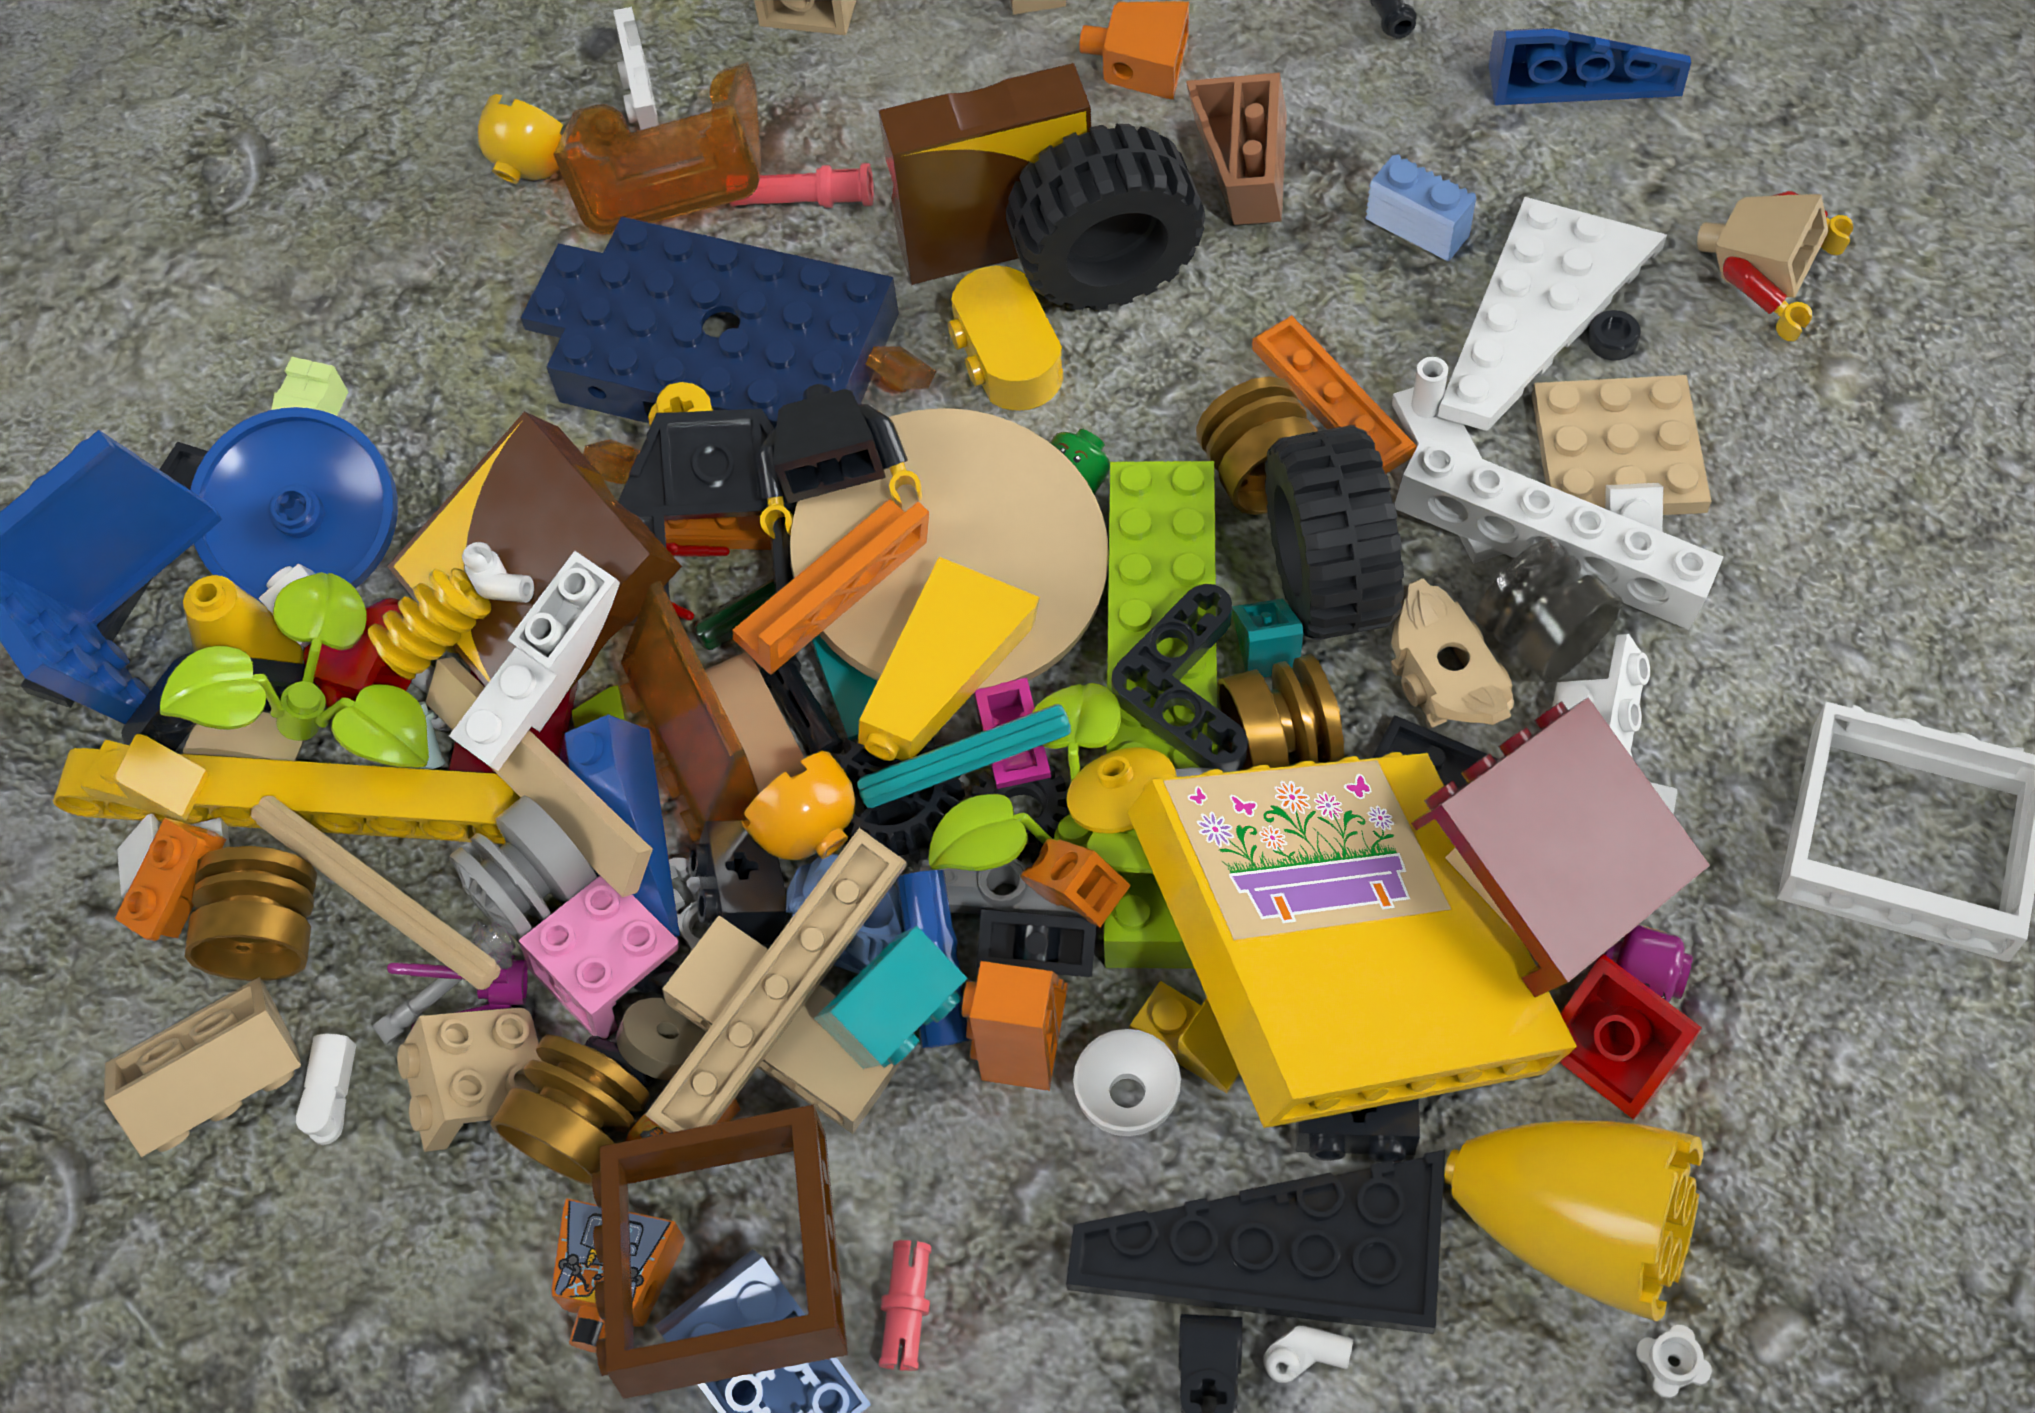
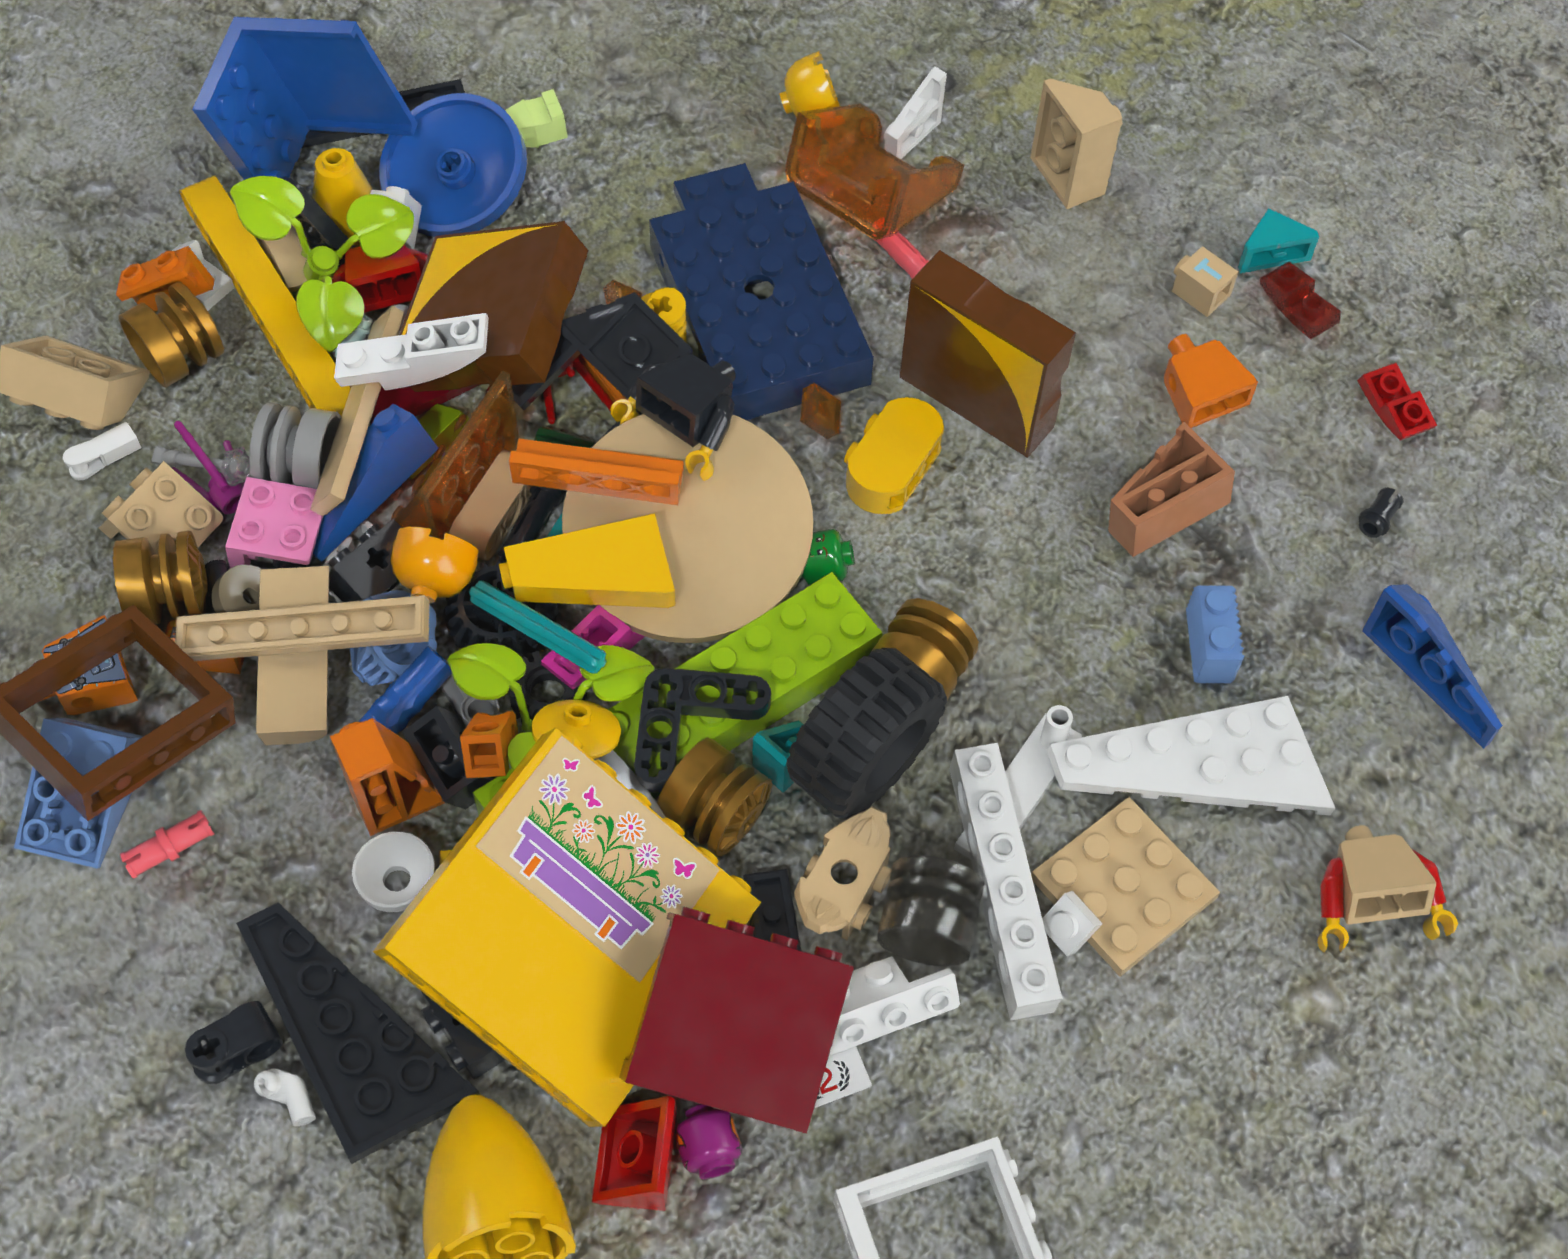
camera: 45 degrees right, 0 degrees up
yellow slope [80,734,209,821] -> none
tan axle [251,796,501,990] -> none
yellow piece [368,568,491,680] -> none
white arm [462,542,534,603] -> none
teal brick [814,926,967,1069] -> none
black tyre [1006,123,1206,310] -> none
orange tile [1252,315,1417,474] -> none
black tile [1587,310,1641,361] -> none

